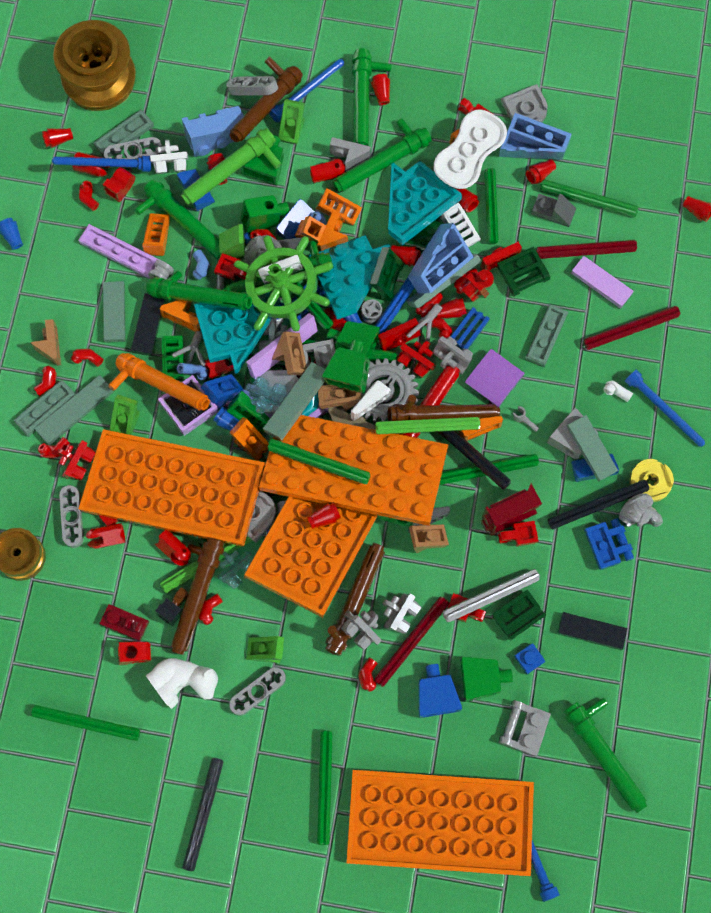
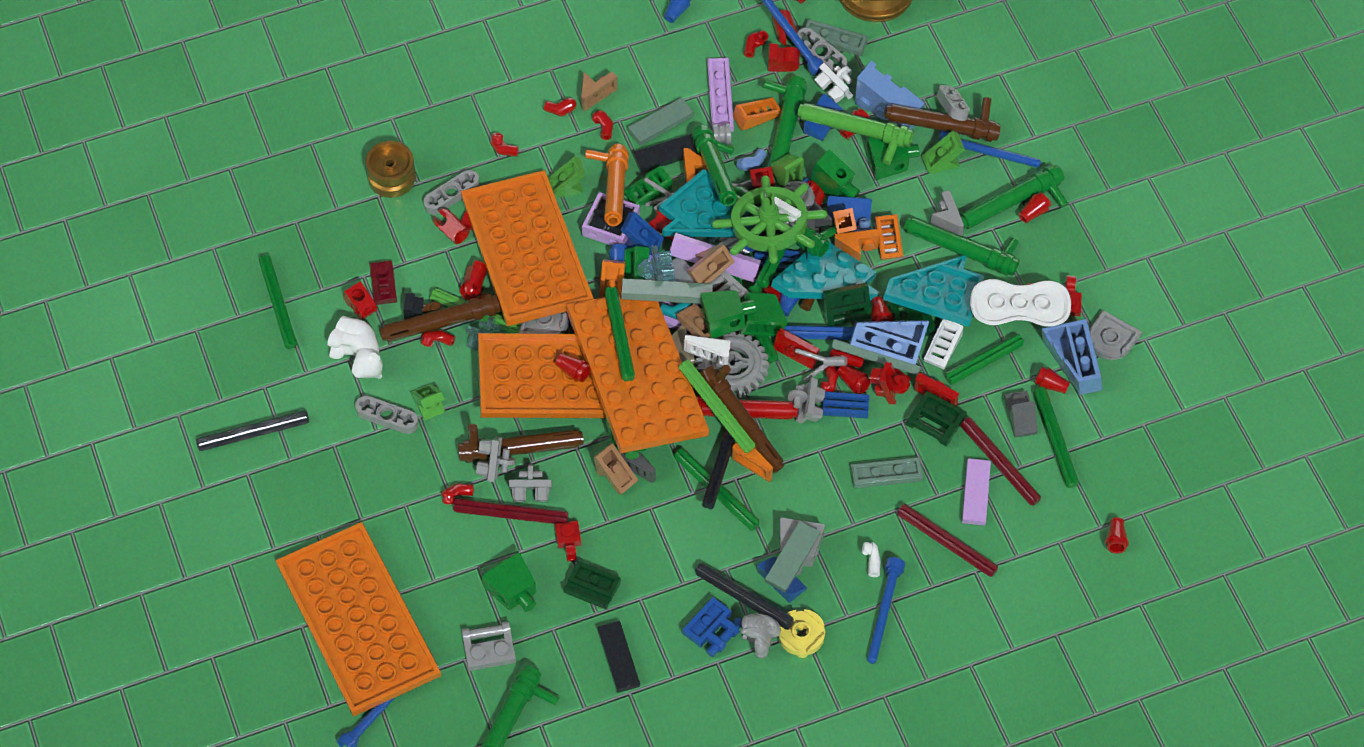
camera: 60 degrees right, 15 degrees down
sand green tile [13,379,76,437] -> none
sand green tile [35,375,114,445] -> none
red hips [57,440,96,481] -> none
medium blue arm [177,363,209,380] -> none
red piece [310,159,345,184] -> none
green axle [317,731,333,845] -> none
light grey wheel [361,299,382,324] -> none
red hips [397,341,436,378] -> none
blue torso [418,664,462,718] -> none
light grey axle [443,569,540,622] -> none
red cone [455,188,479,213] -> none
medium lavender slope [465,349,525,407] -> none
dark red window [481,483,542,536] -> none
red plate [498,521,539,547] -> none
light grey hand [513,406,539,432] -> none
blue plate [514,643,546,674] -> none

